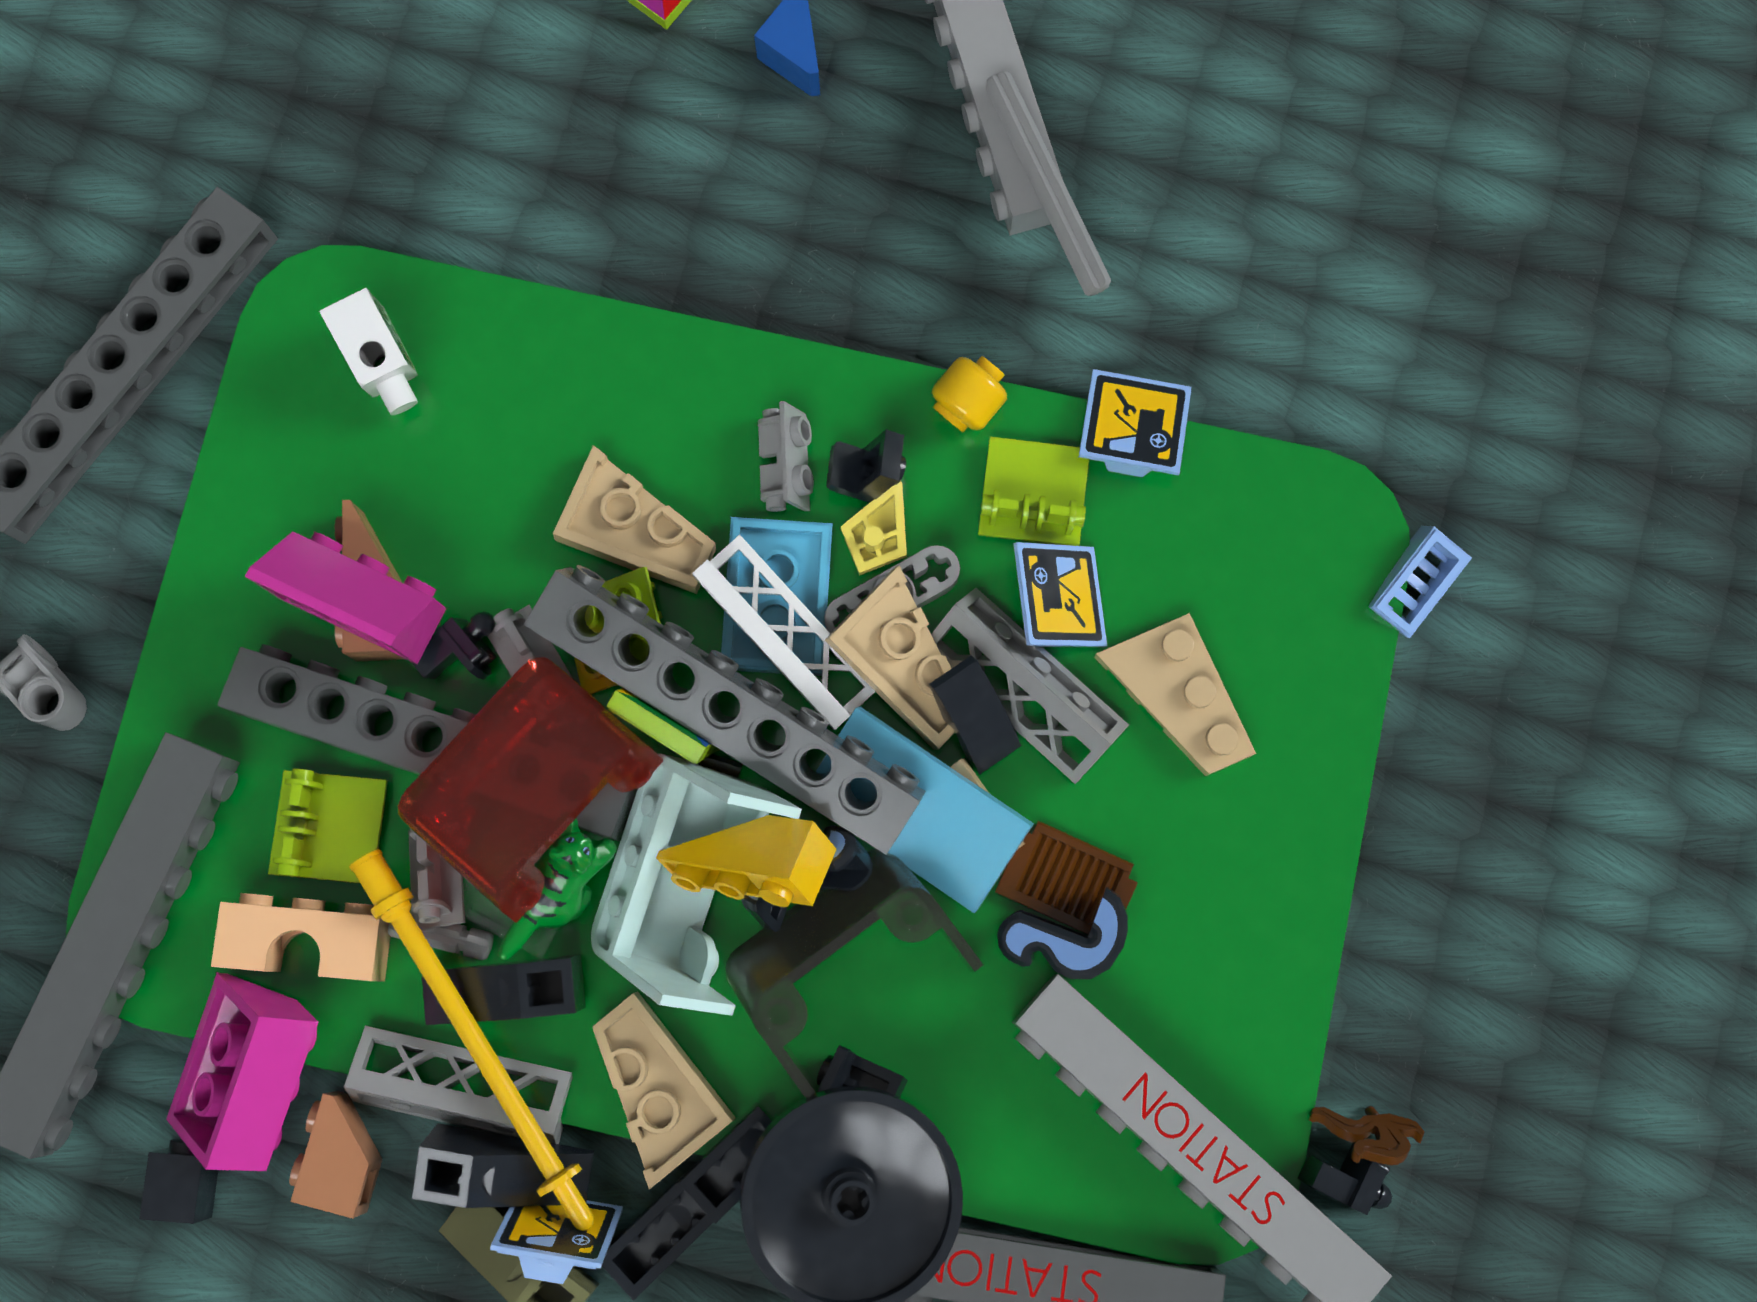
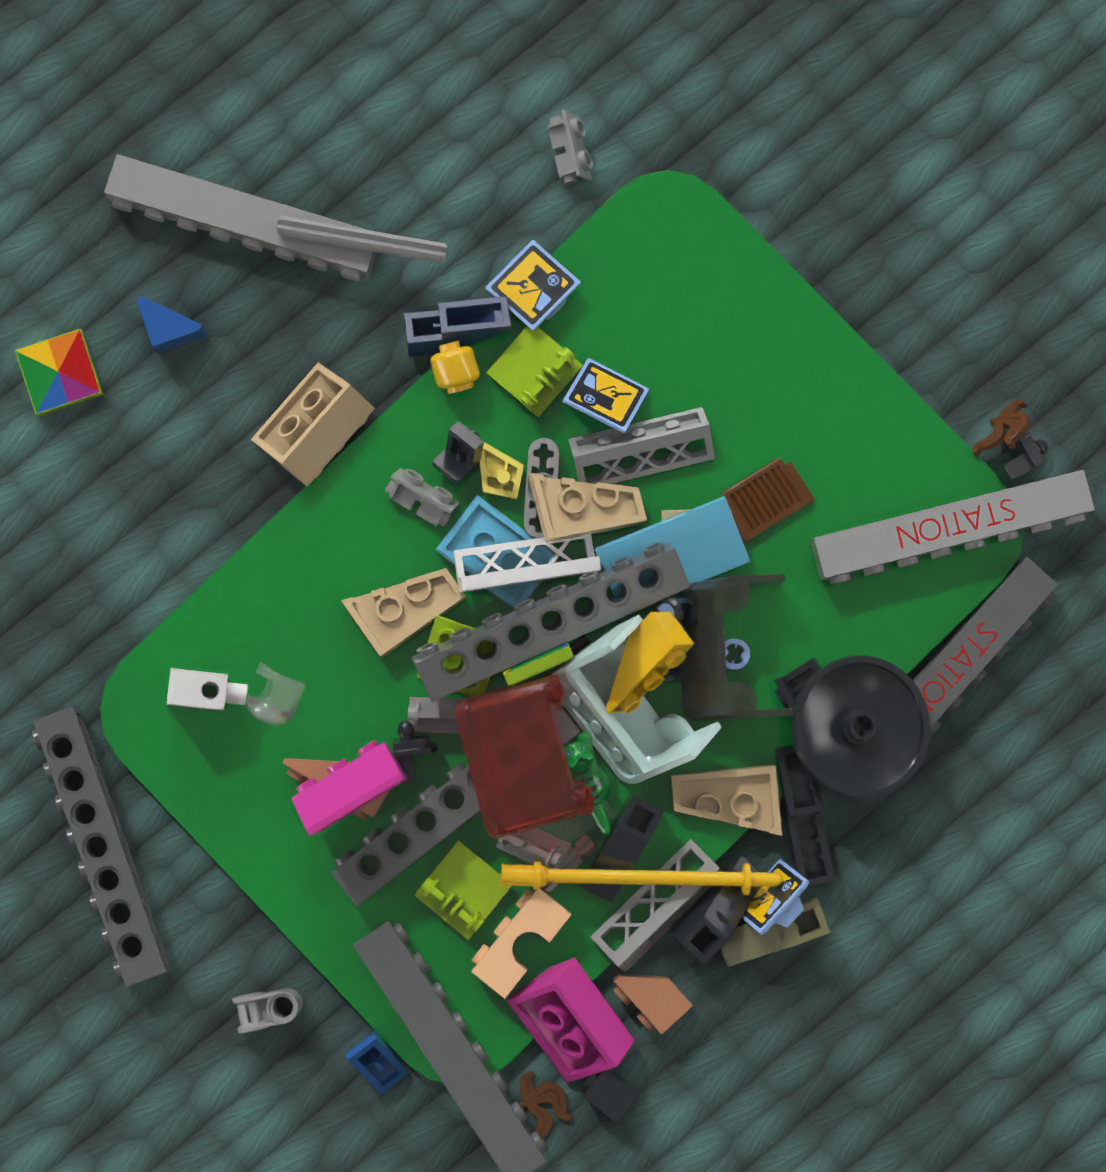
camera: 60 degrees left, 5 degrees up
black slope [929,655,1021,775] -> none
animal [997,887,1128,979] -> none
tan wing [1094,613,1256,776] -> none
light blue slope [1368,525,1472,638] -> none
none -> clear helmet [247,661,306,726]
none -> tan slope [251,363,375,487]
none -> blue slope [345,1030,409,1094]
none -> dark blue slope [404,296,511,357]
none -> reddish brown piece [519,1071,572,1138]
none -> light grey hinge [547,110,593,185]
none -> light blue bush [718,638,750,670]

